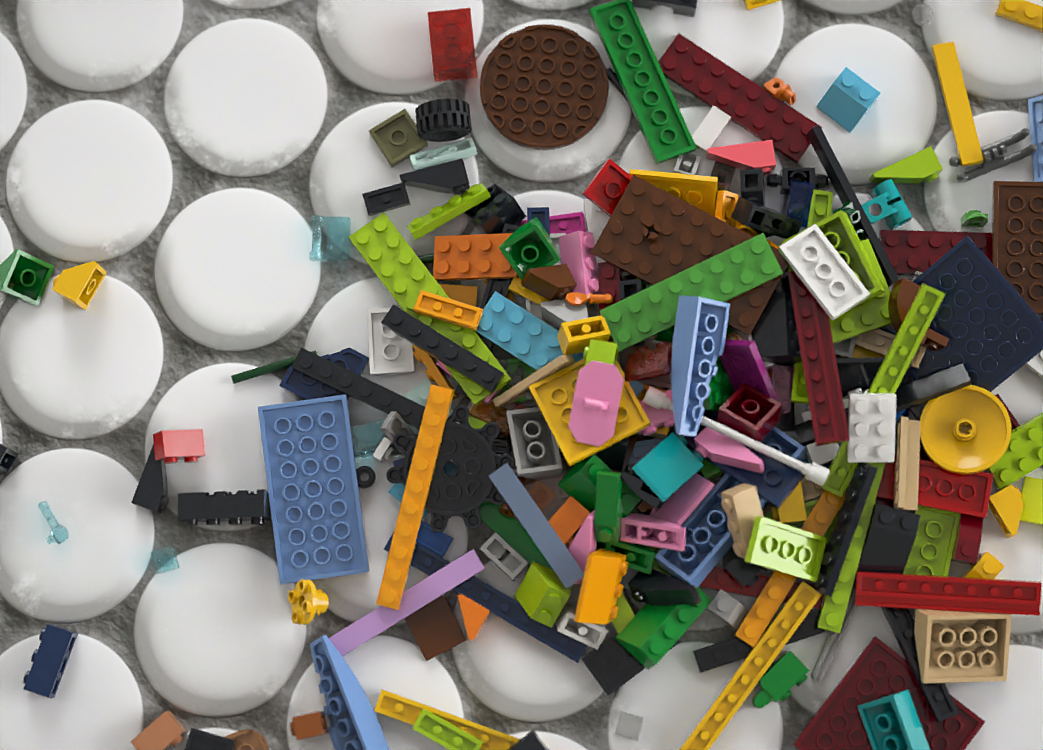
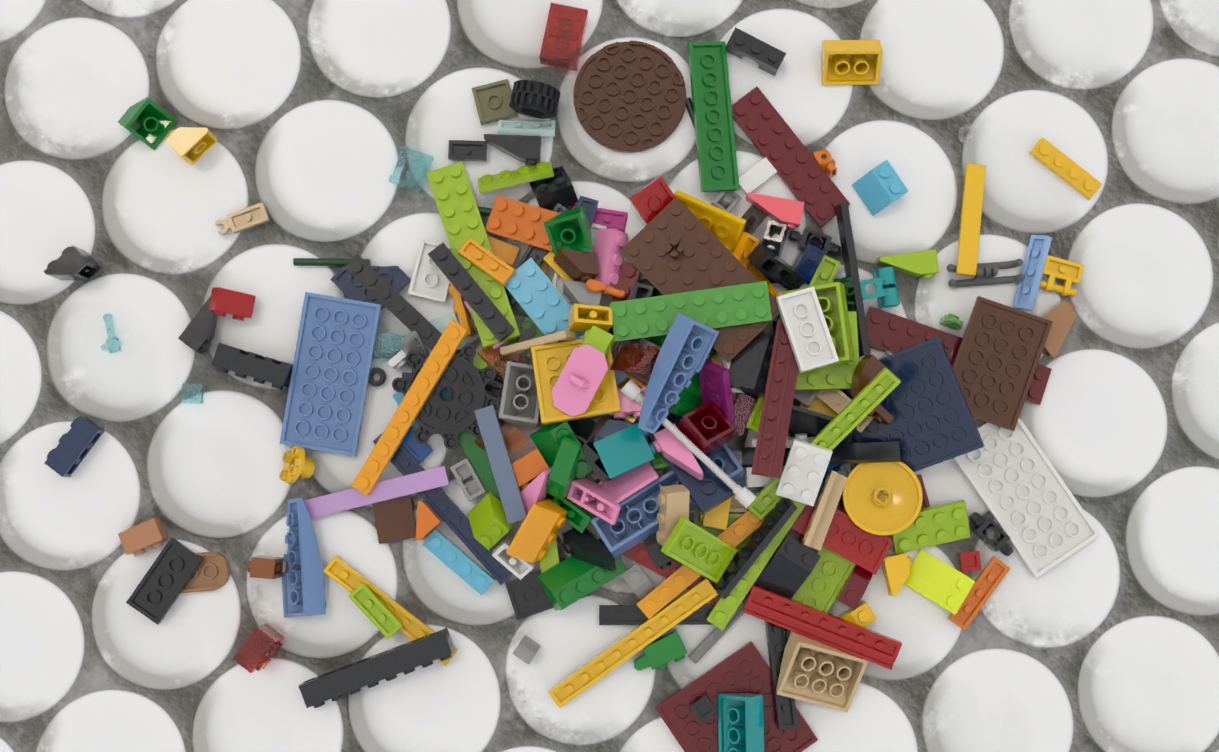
camera: 15 degrees right, 5 degrees up
none -> tan plate [215,202,270,236]
none -> medium azure brick [422,529,496,595]
none -> black plate [690,694,717,723]

